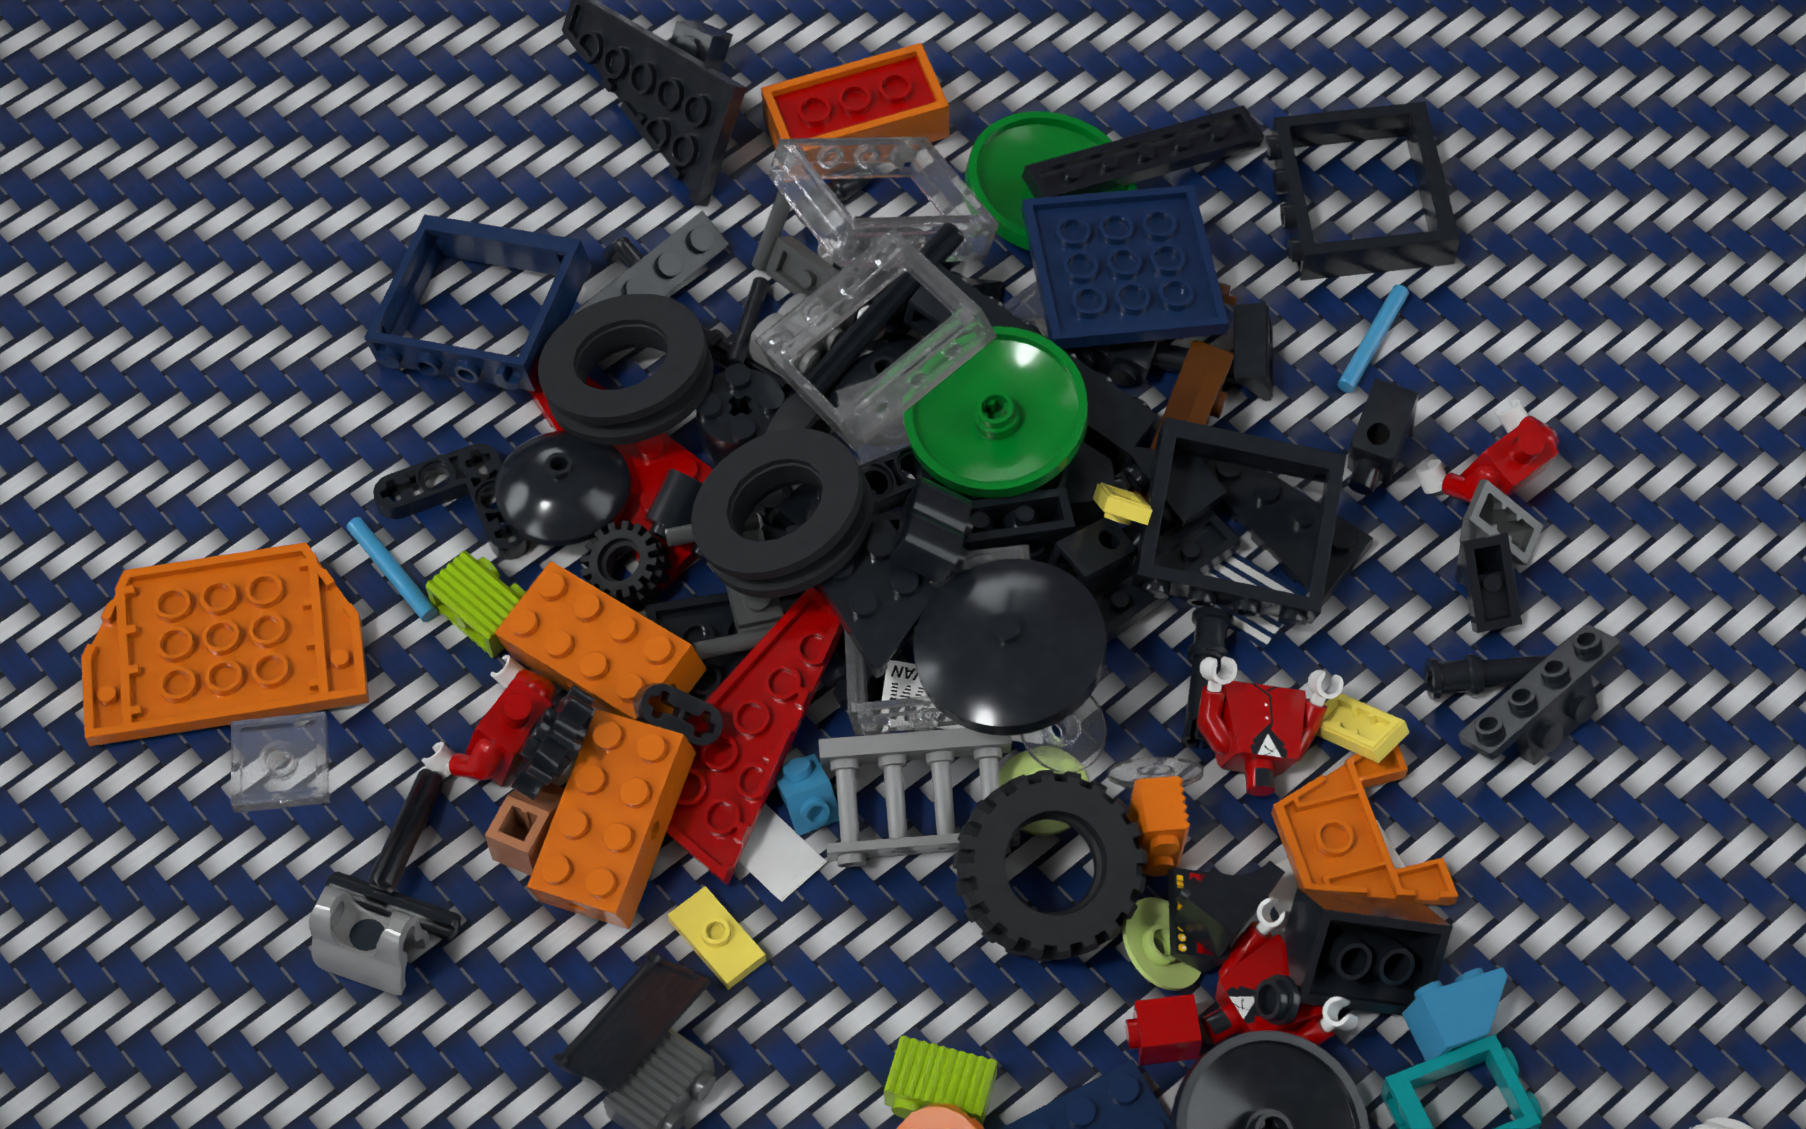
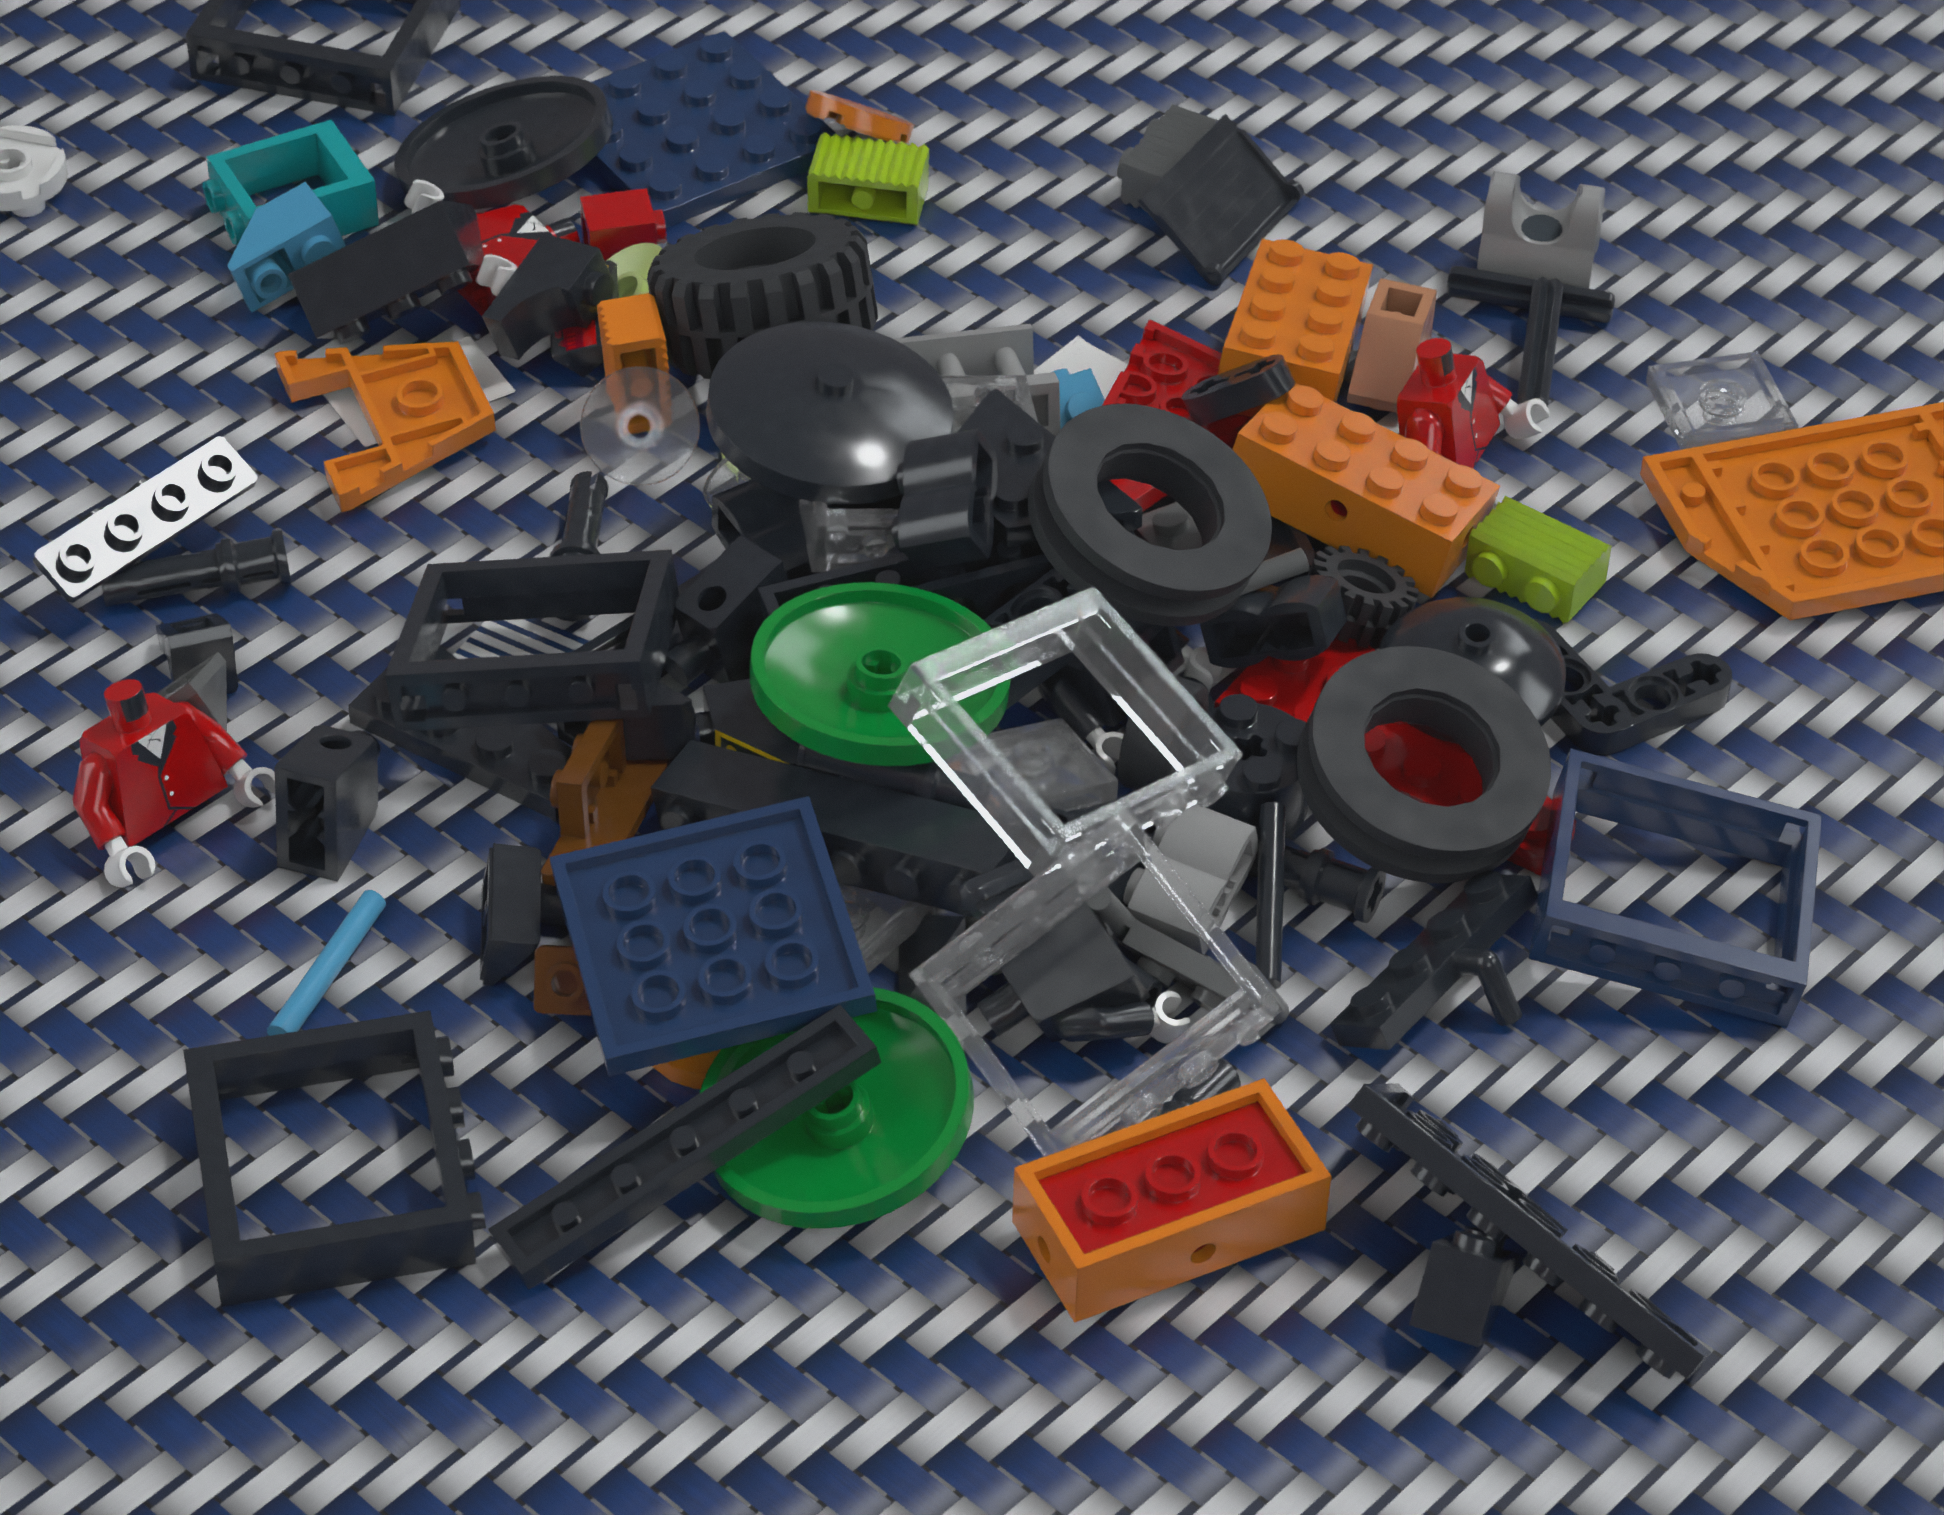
camera: 170 degrees right, 15 degrees down
dark azure bar [346,517,437,622] -> none
black gear [511,684,595,801] -> none
light yellow plate [667,886,766,990] -> none
light yellow plate [1093,482,1153,525] -> none
red torso [1197,656,1344,796] -> none
black plate [1254,974,1300,1025] -> none
light yellow plate [1317,693,1410,763] -> none

